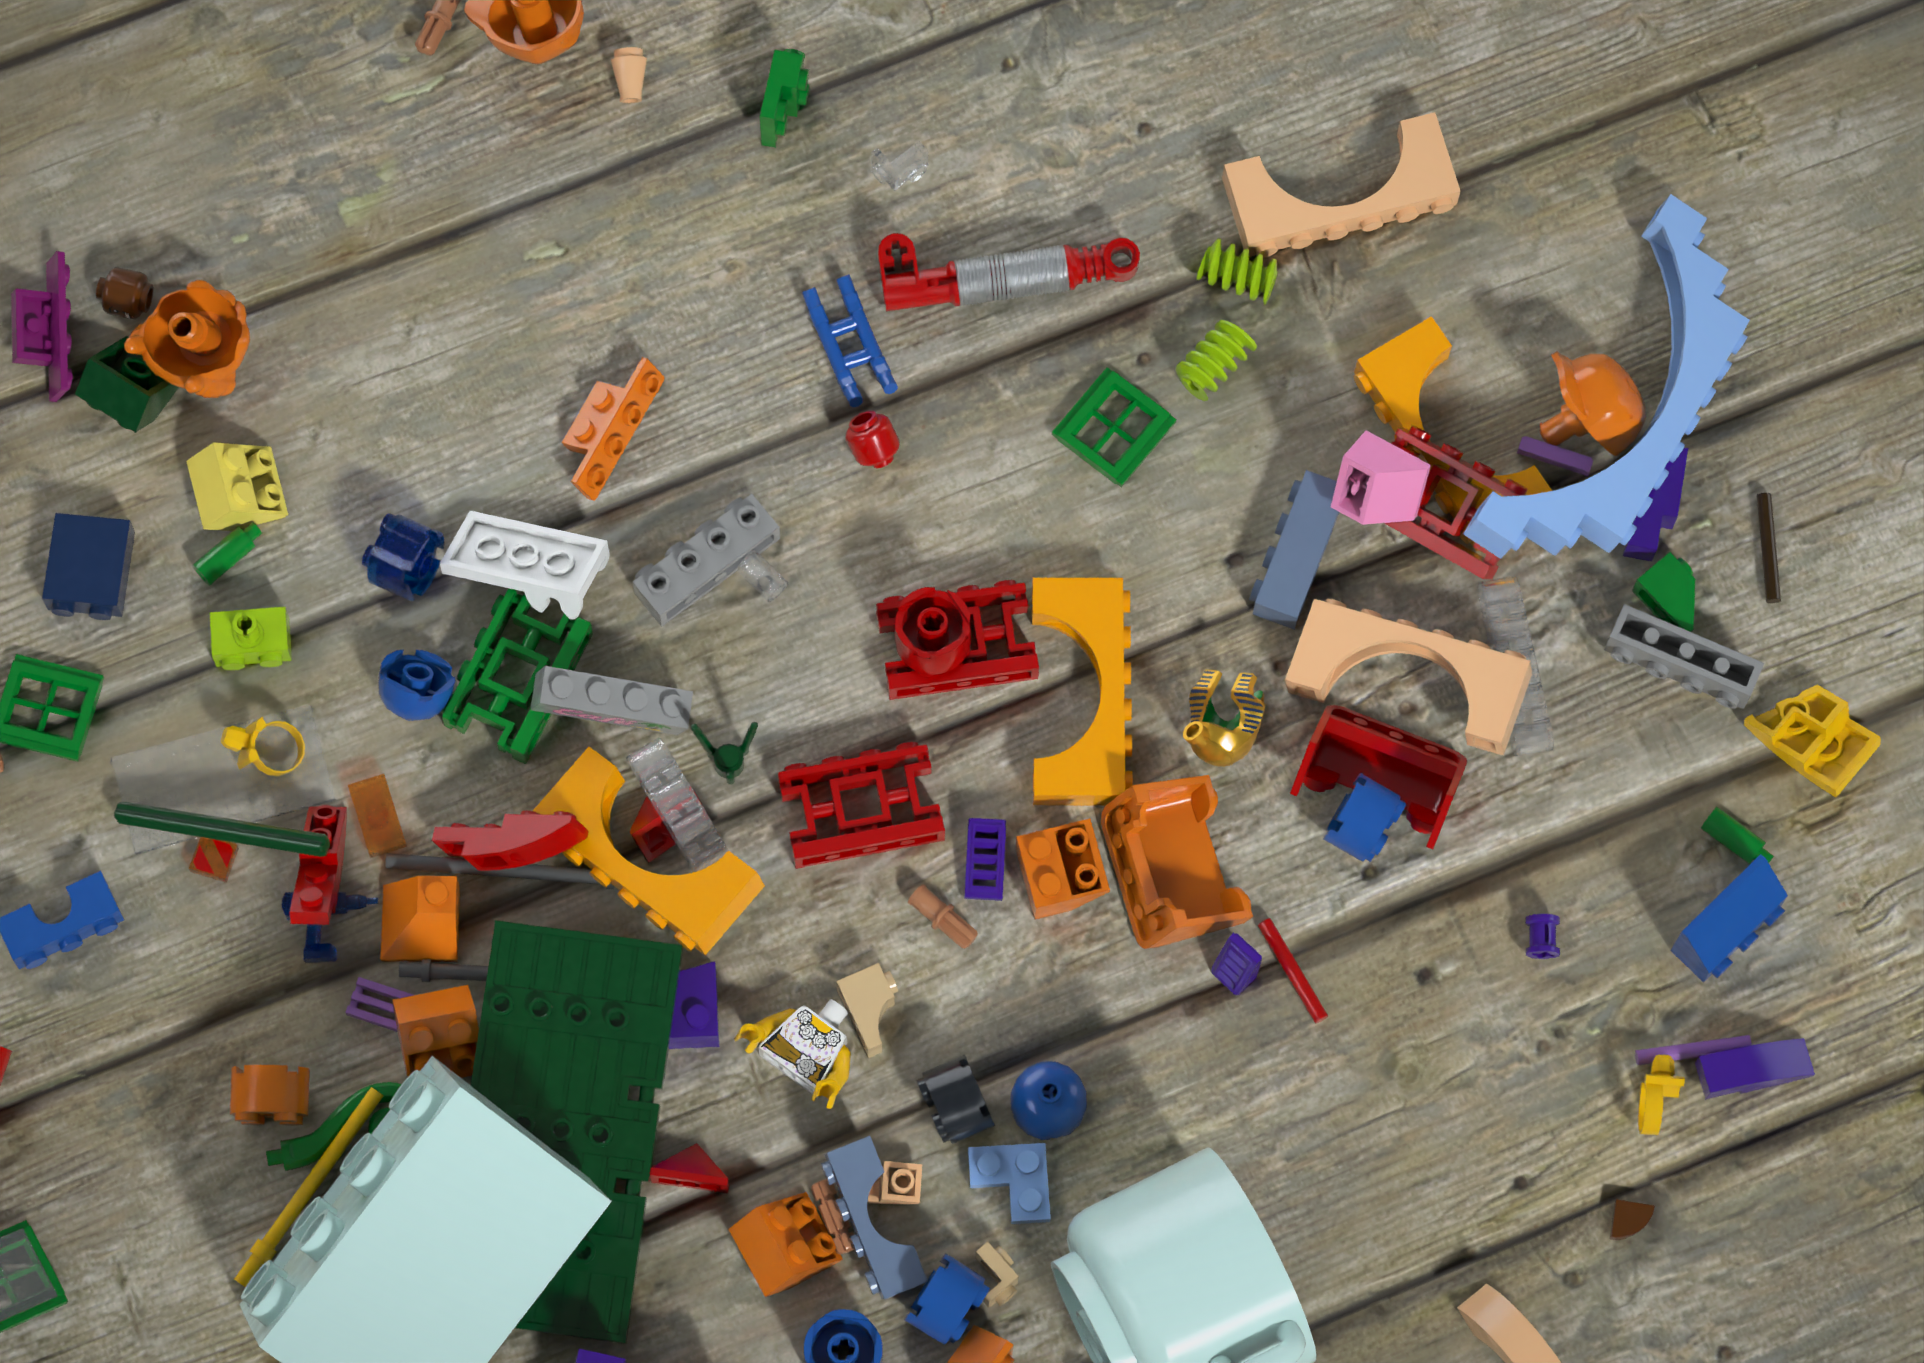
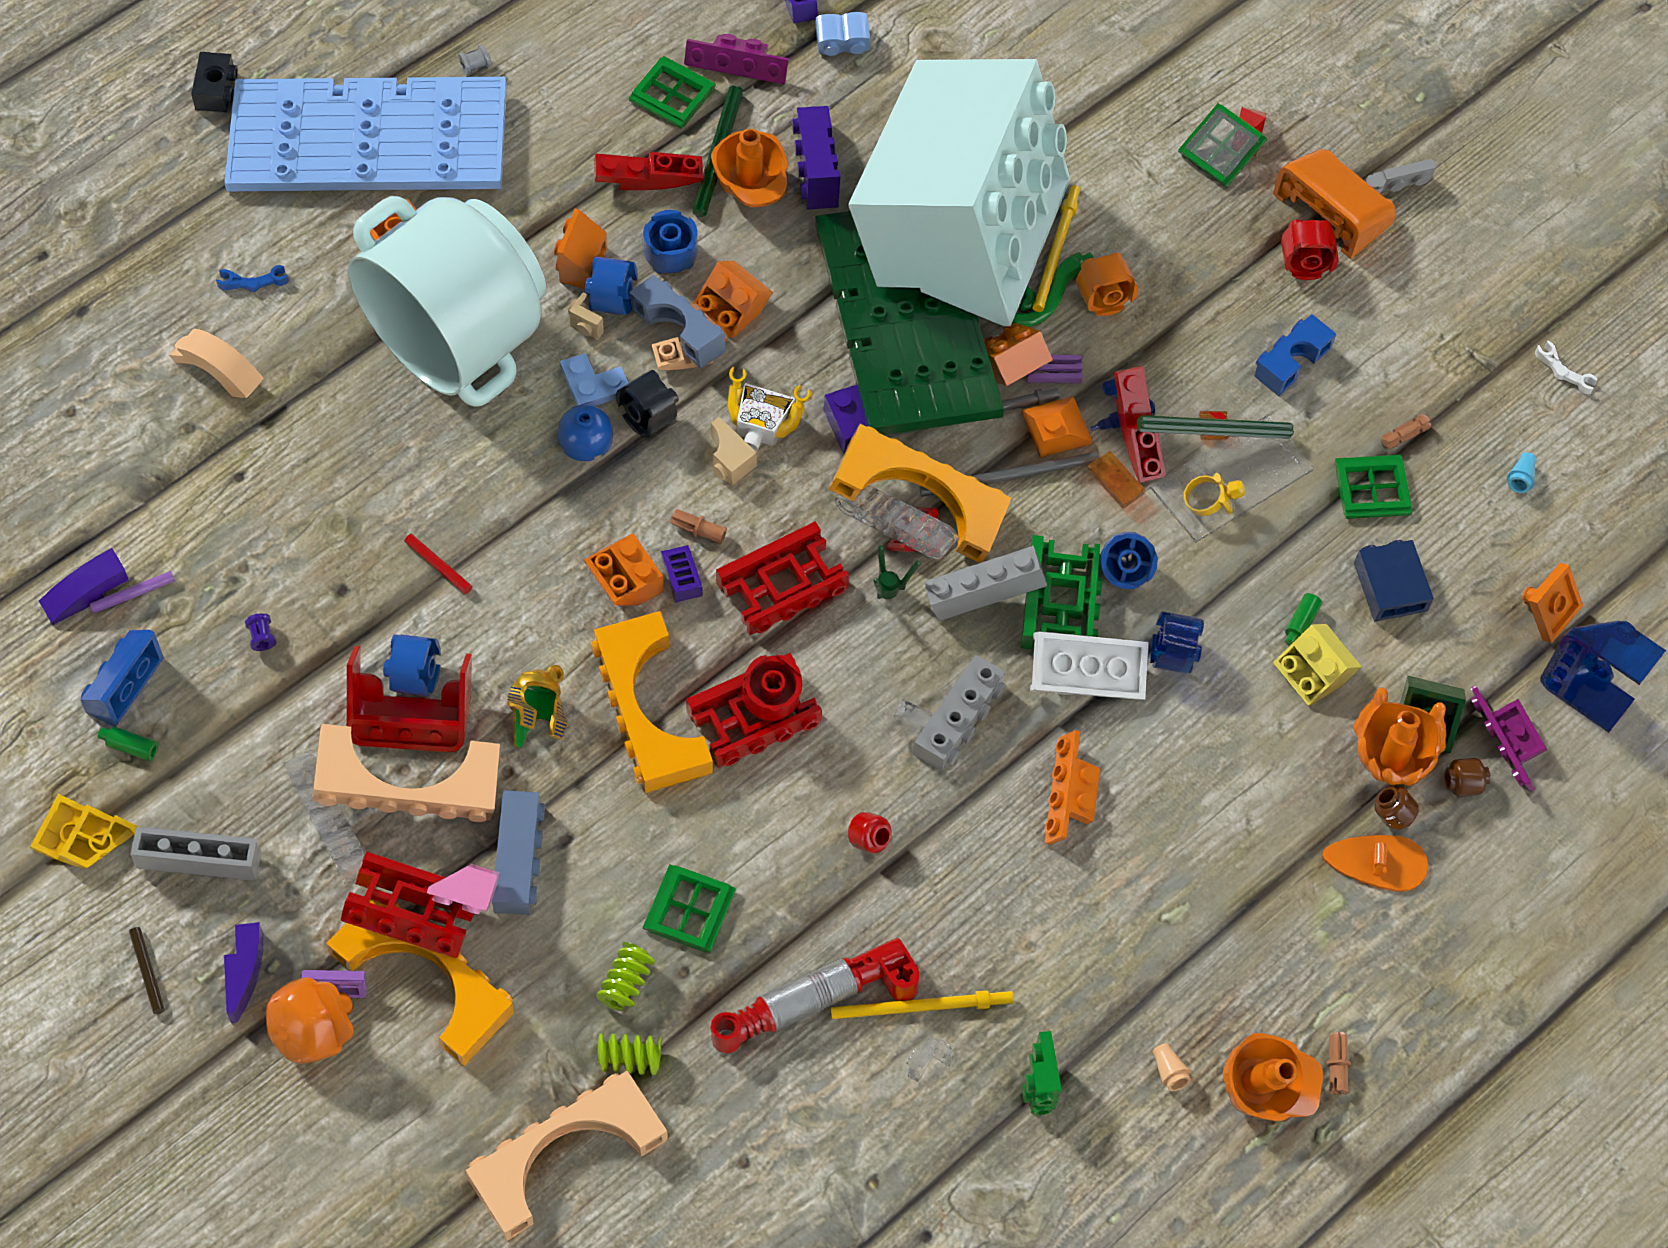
camera: 160 degrees right, 10 degrees down
lime brick [210,606,292,670] -> none
red slope [431,810,589,871] -> none
red slope [650,1143,729,1193] -> none
blue piece [802,274,898,407] -> none
orange windscreen [1101,775,1253,949] -> none
dark purple slope [1211,932,1262,995] -> none
light blue arch [1463,194,1750,559] -> none
reddish brown tile [1610,1199,1655,1240] -> none
green slope [1632,552,1696,632] -> none
yellow piece [1638,1054,1685,1136] -> none
none -> yellow bar [830,990,1014,1019]
none -> orange shield [1322,835,1428,892]
none -> reddish brown head [1375,786,1419,830]

